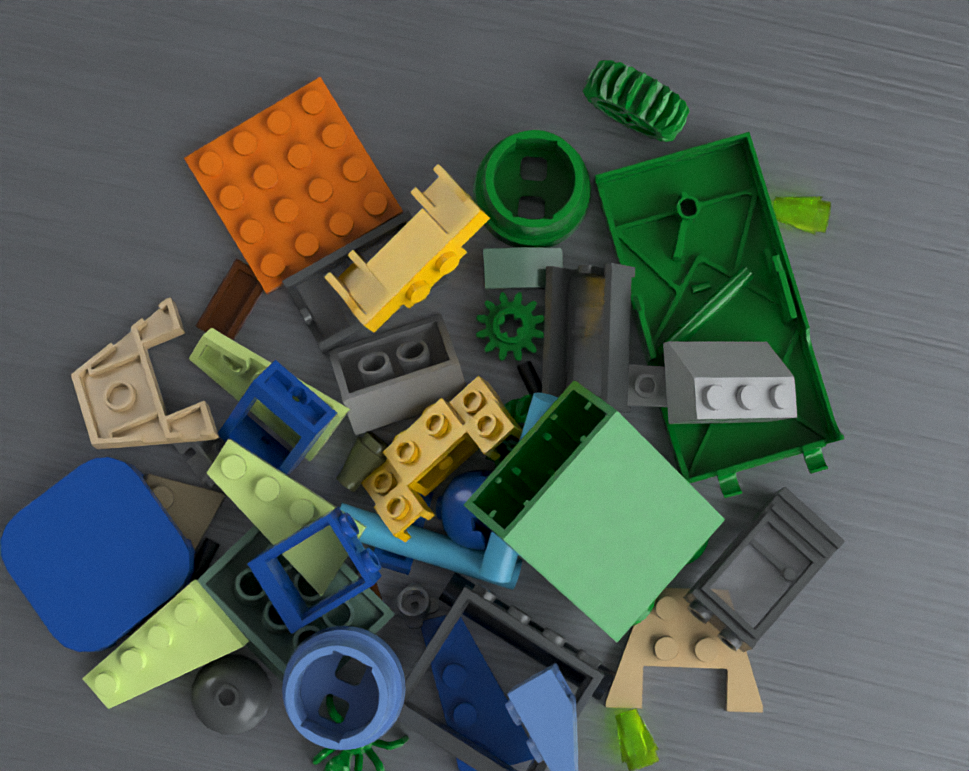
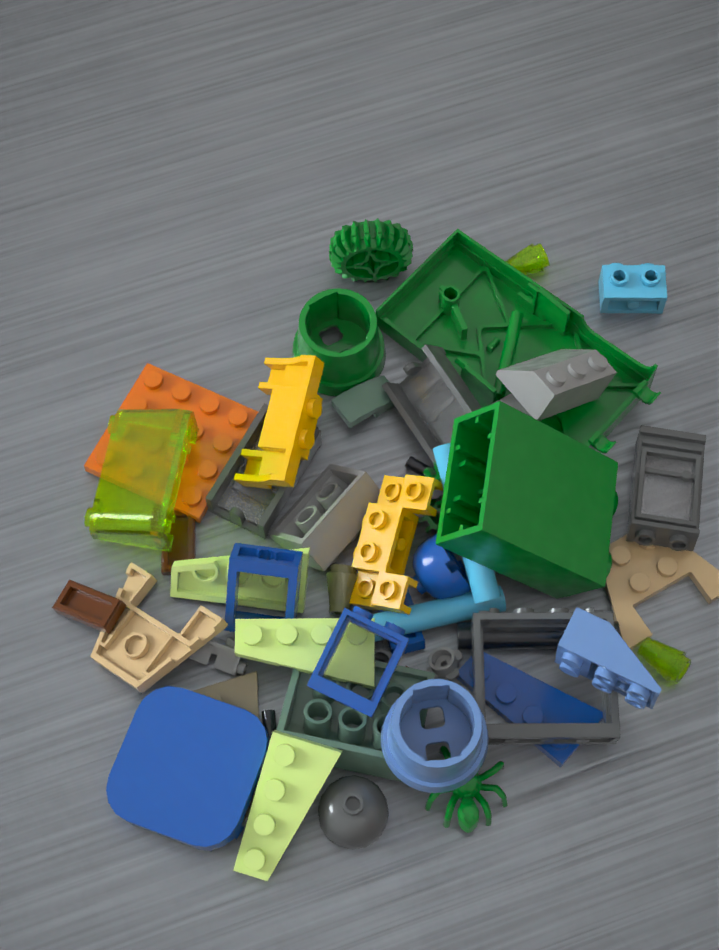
camera: 25 degrees left, 20 degrees down
green gear [476,292,545,362] -> none
none -> reddish brown tile [52,579,126,634]
none -> clear neon green windscreen [84,409,199,552]
none -> medium azure brick [598,263,667,314]

